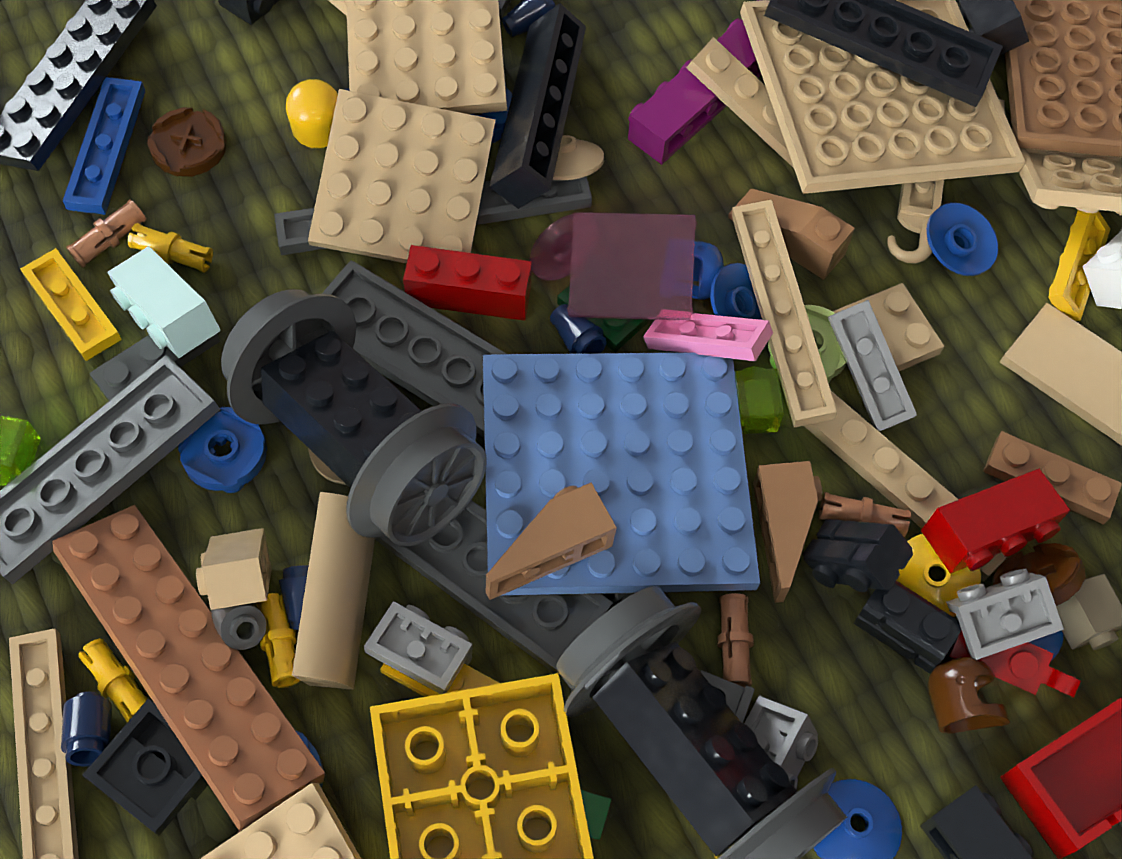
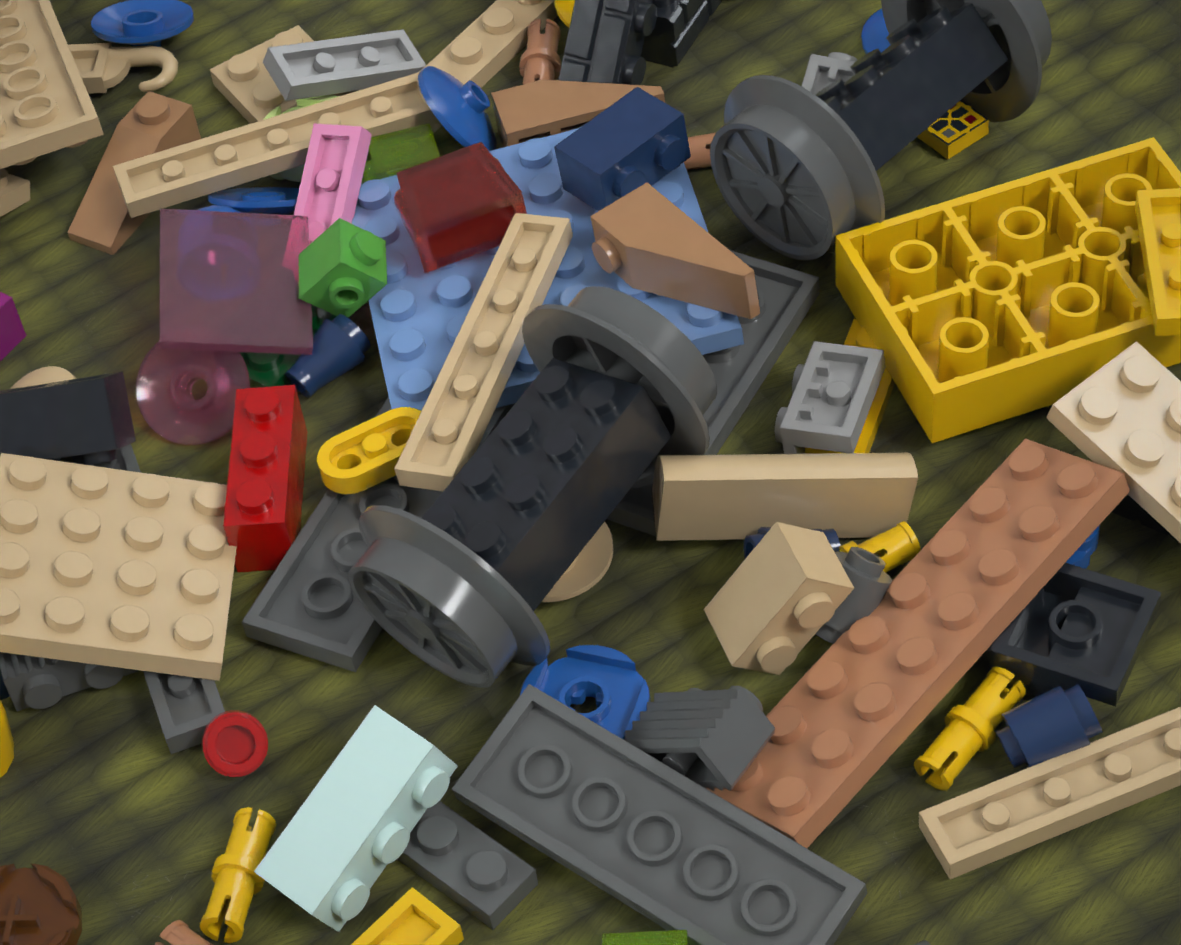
camera: 90 degrees left, 15 degrees down
none -> red tile [202,710,268,777]
none -> bright green brick [298,218,387,317]
none -> yellow plate [317,407,421,494]
none -> clear red torso [394,142,527,273]
none -> tan plate [394,213,573,492]
none -> blue dish [418,66,497,154]
none -> dark blue brick [554,87,691,211]
none -> dark grey brick [623,686,775,791]

